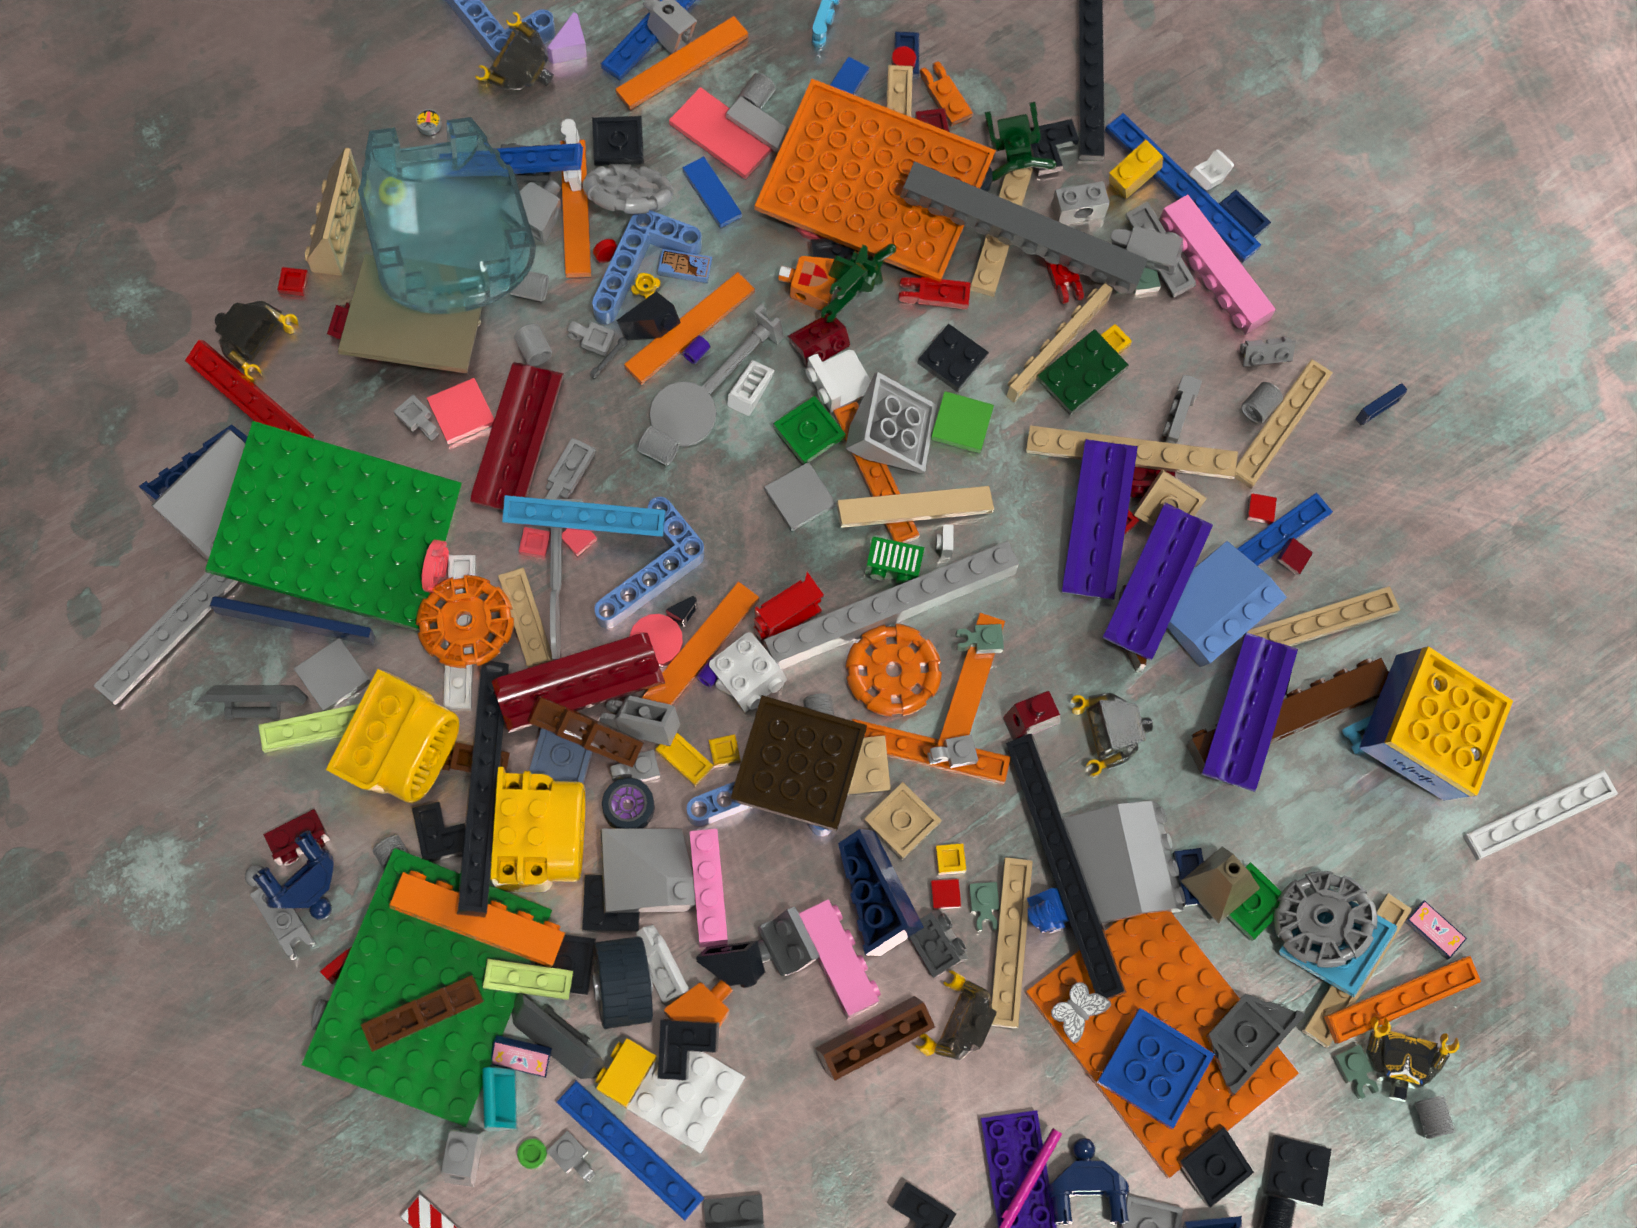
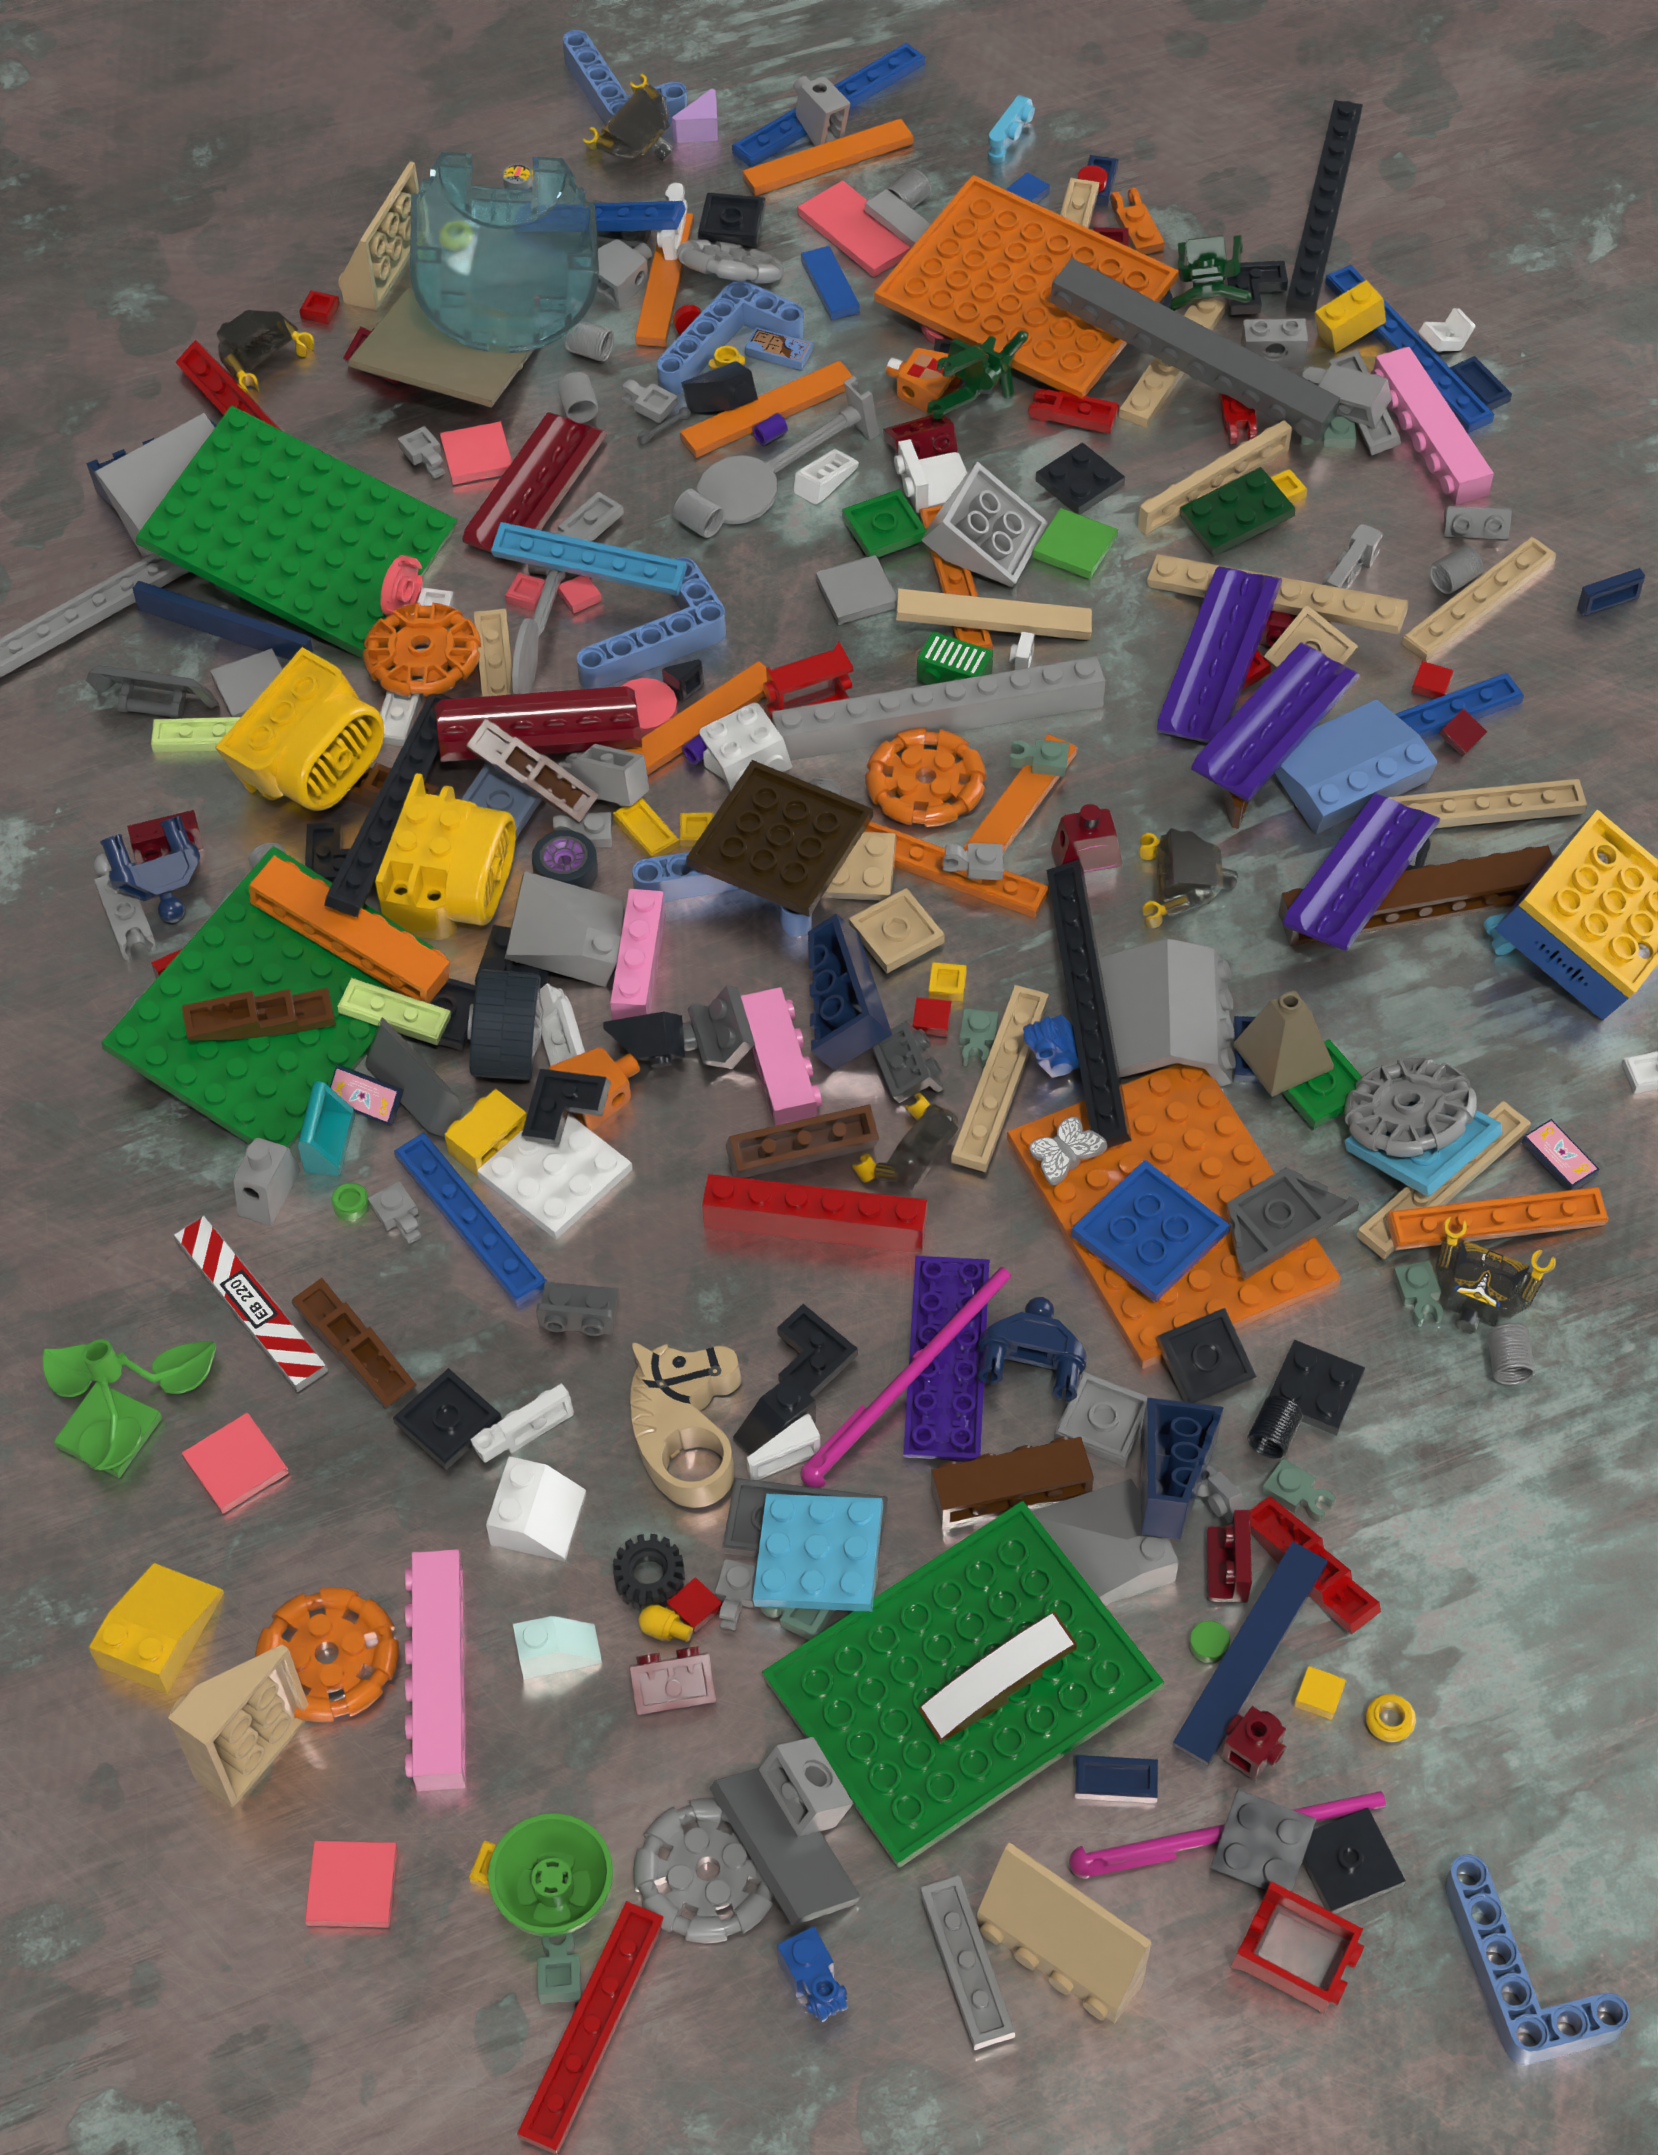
camera: 20 degrees right, 15 degrees down
none -> red brick [702,1174,927,1254]

